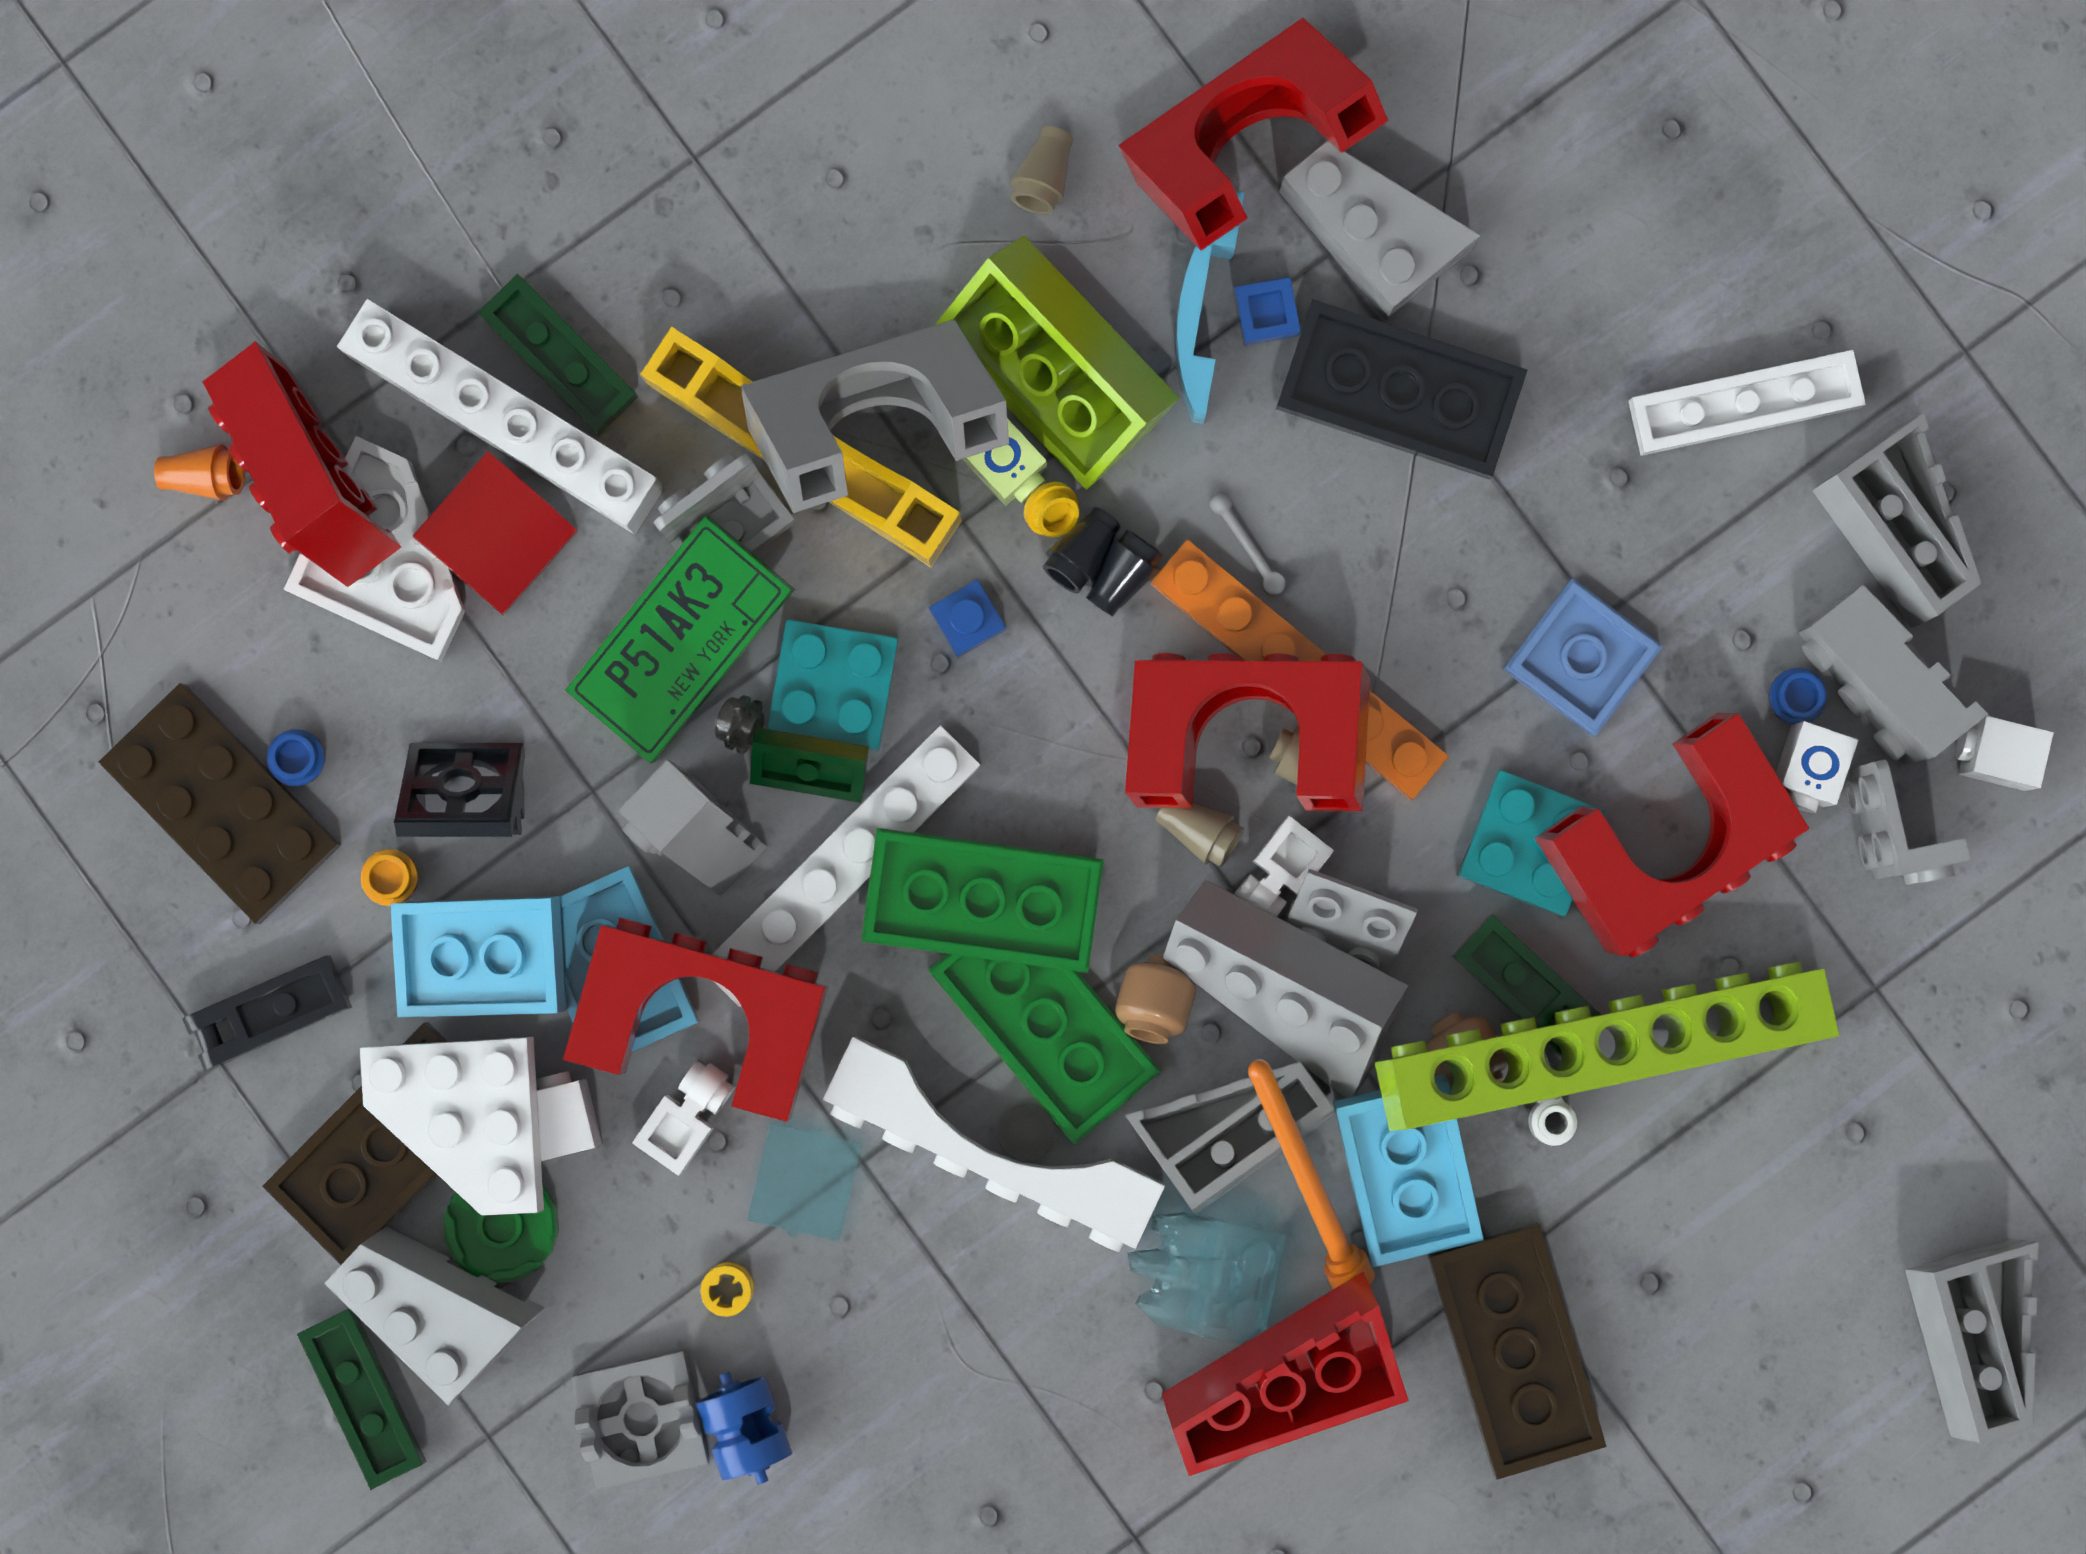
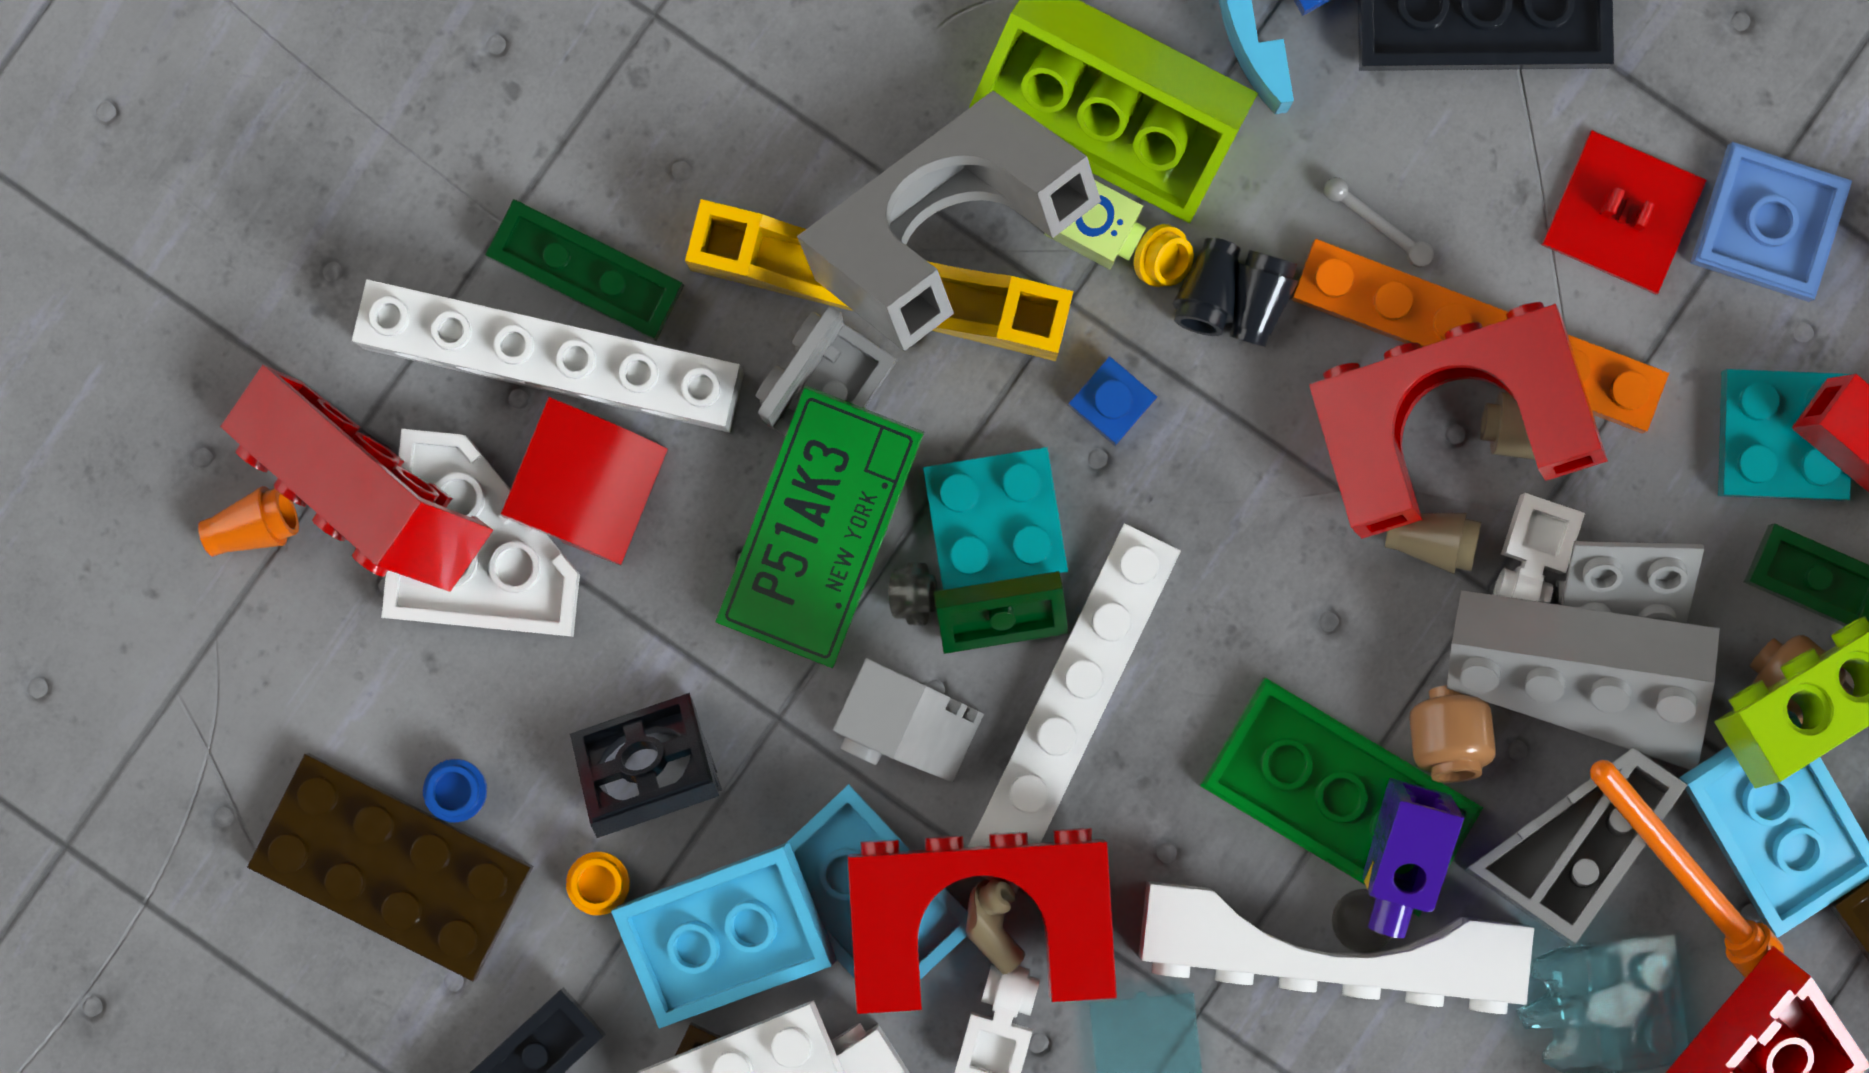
camera: 20 degrees left, 0 degrees up
green tile [861,828,1104,973] -> none
none -> dark tan arm [966,878,1026,975]
none -> dark purple torso [1363,778,1464,938]
none -> red piece [1541,130,1707,295]

